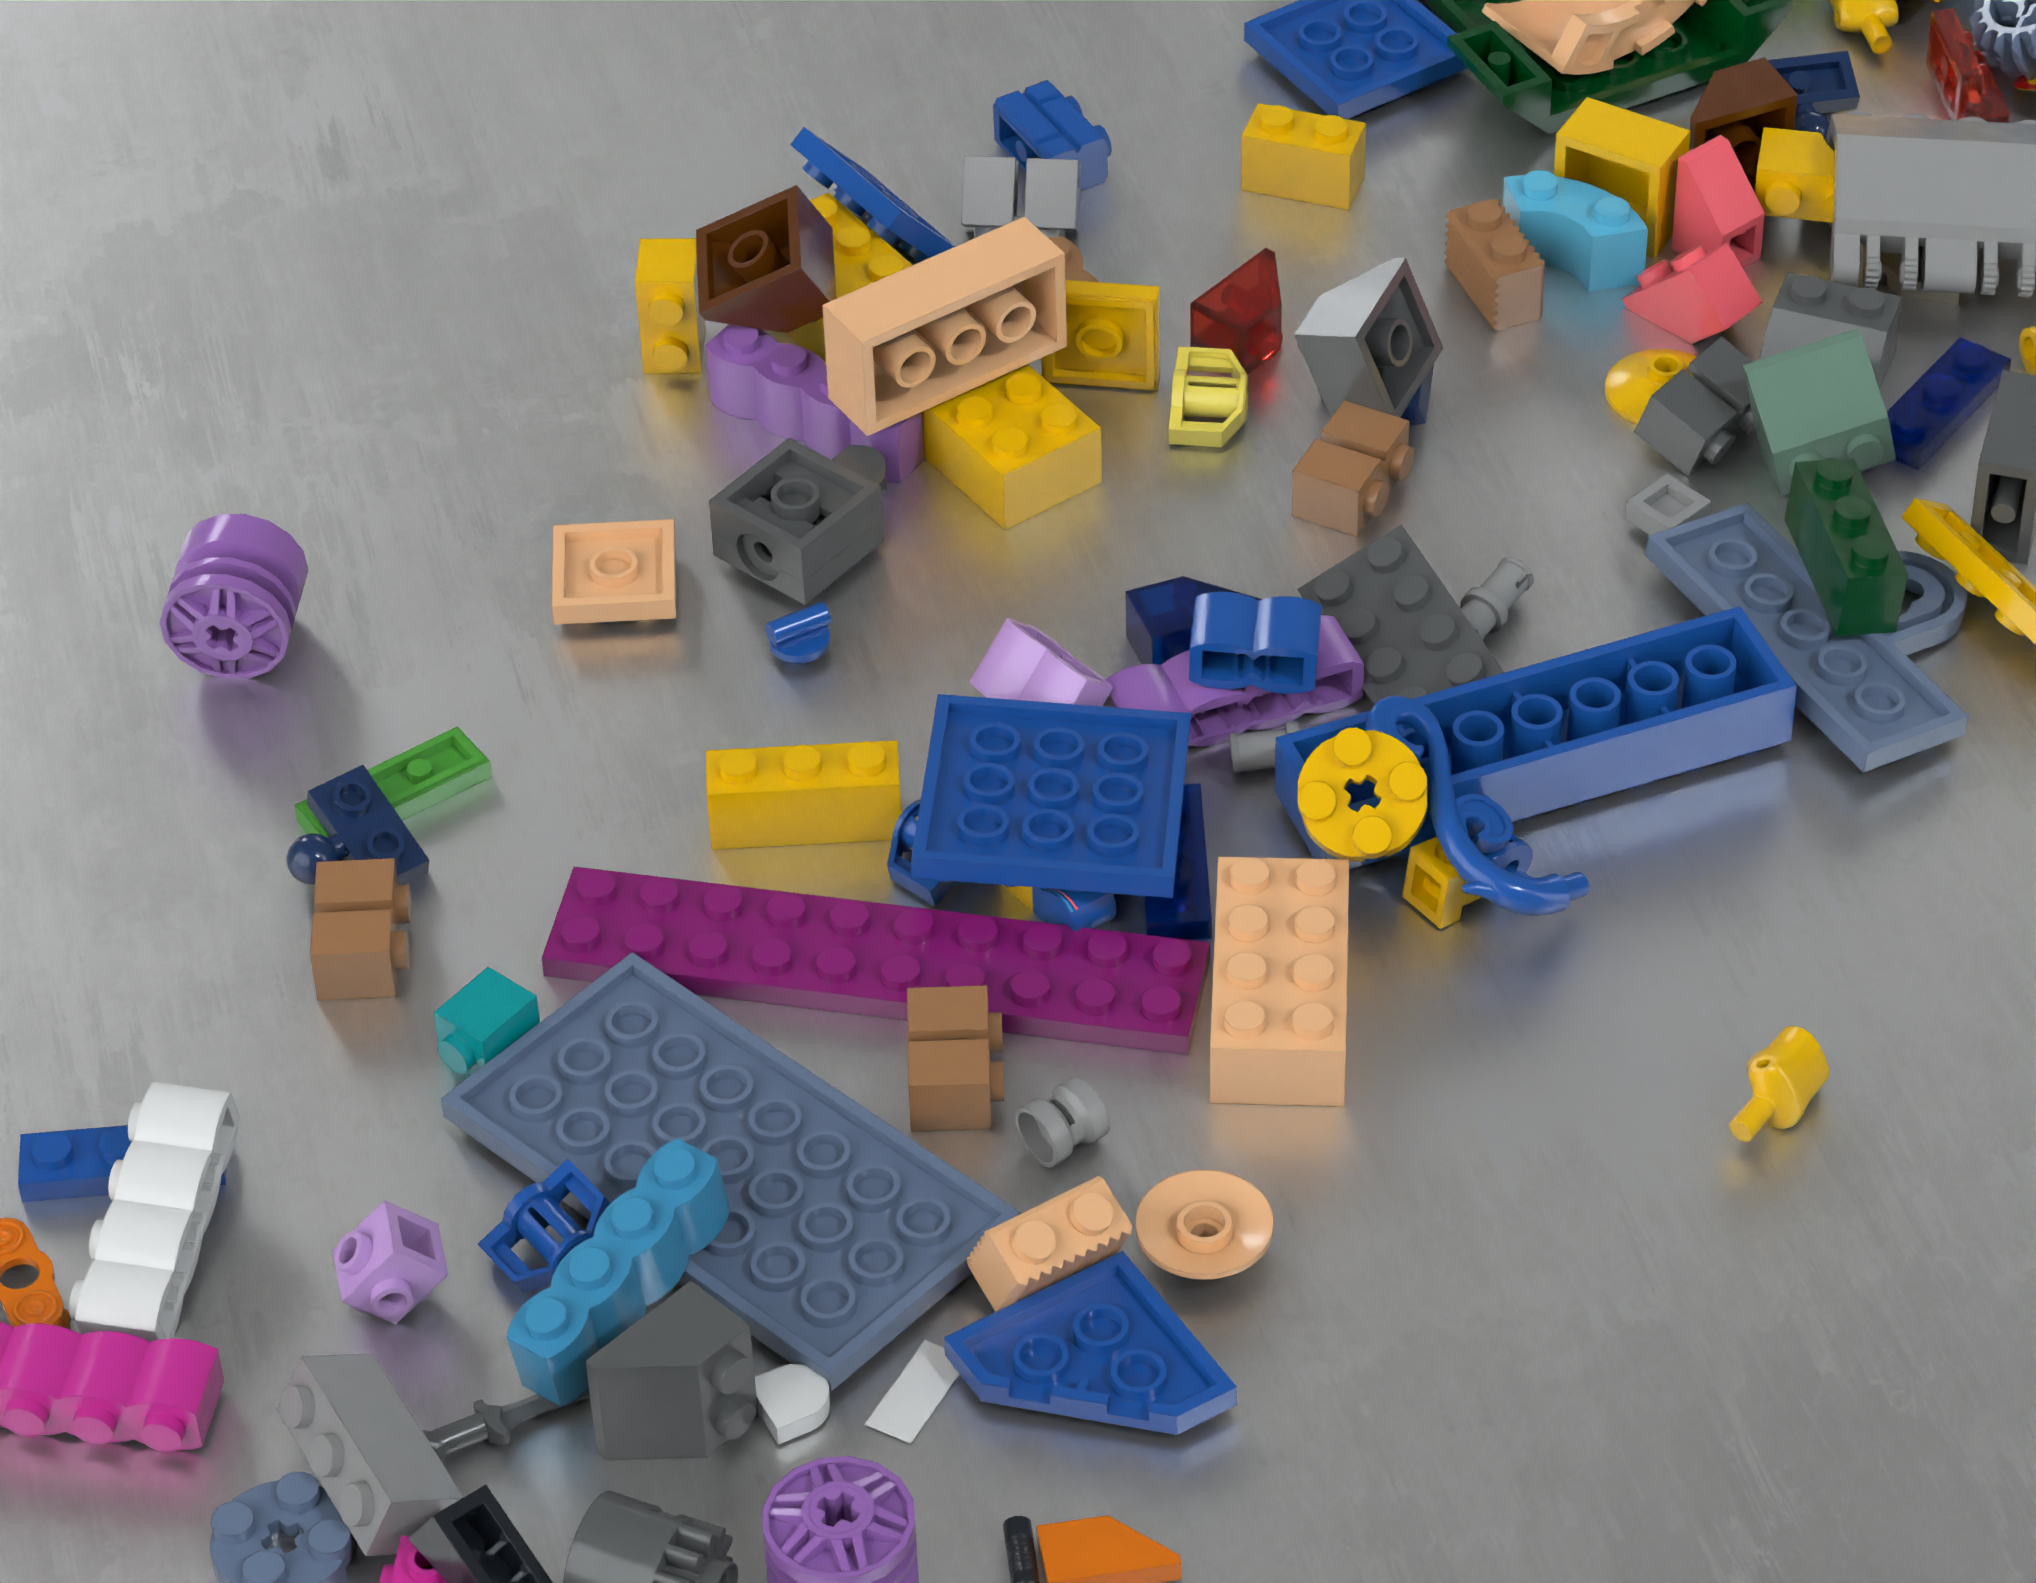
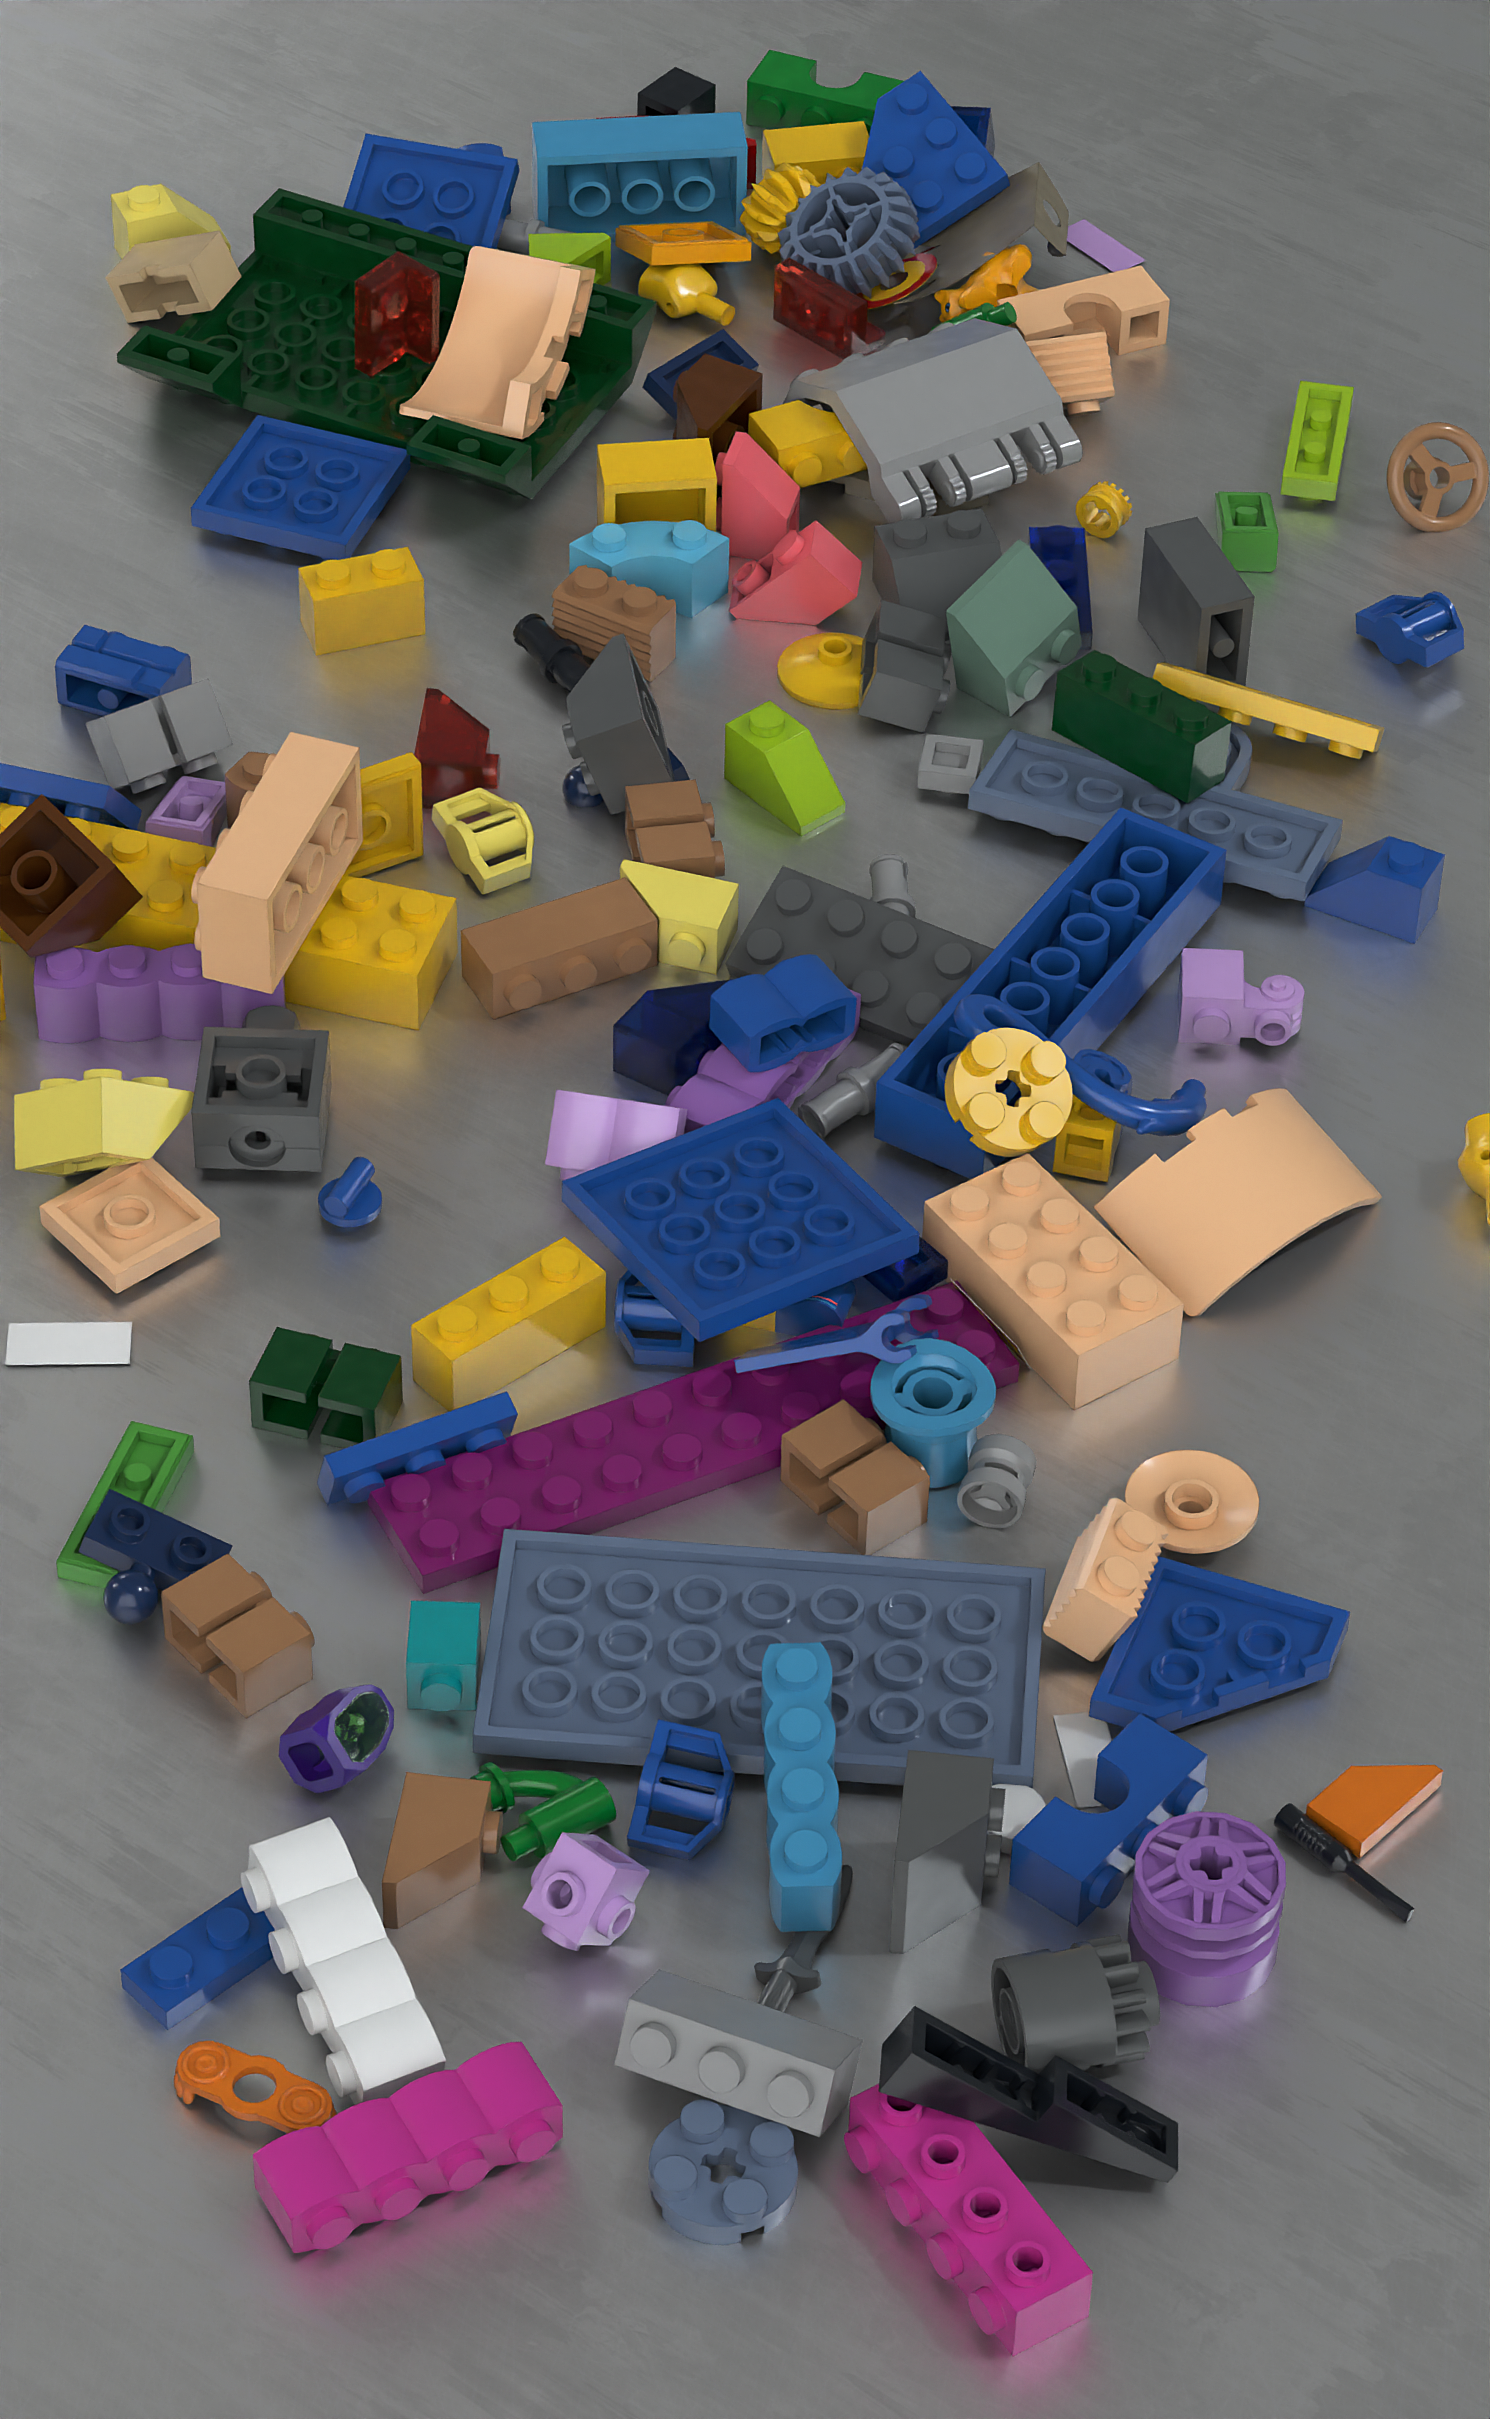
camera: 40 degrees left, 0 degrees up
none -> white sticker [5,1322,132,1365]
none -> light yellow slope [14,1069,194,1177]
none -> dark green piece [249,1327,403,1449]
none -> dark purple rock [278,1684,394,1794]
none -> blue plate [317,1391,518,1506]
none -> medium nougat slope [382,1772,503,1929]
none -> medium nougat brick [461,877,658,1020]
none -> green plant [470,1762,616,1861]
none -> black pin [513,613,590,693]
none -> light yellow slope [620,859,739,975]
none -> lime slope [724,700,846,837]
none -> blue flag [734,1294,939,1373]
none -> dark azure piece [870,1338,996,1488]
none -> sticker [949,1278,1031,1369]
none -> blue arch [1009,1714,1209,1927]
none -> light nougat panel [1093,1088,1382,1316]
none -> lavender brick [1178,948,1305,1046]
none -> blue slope [1304,836,1445,944]

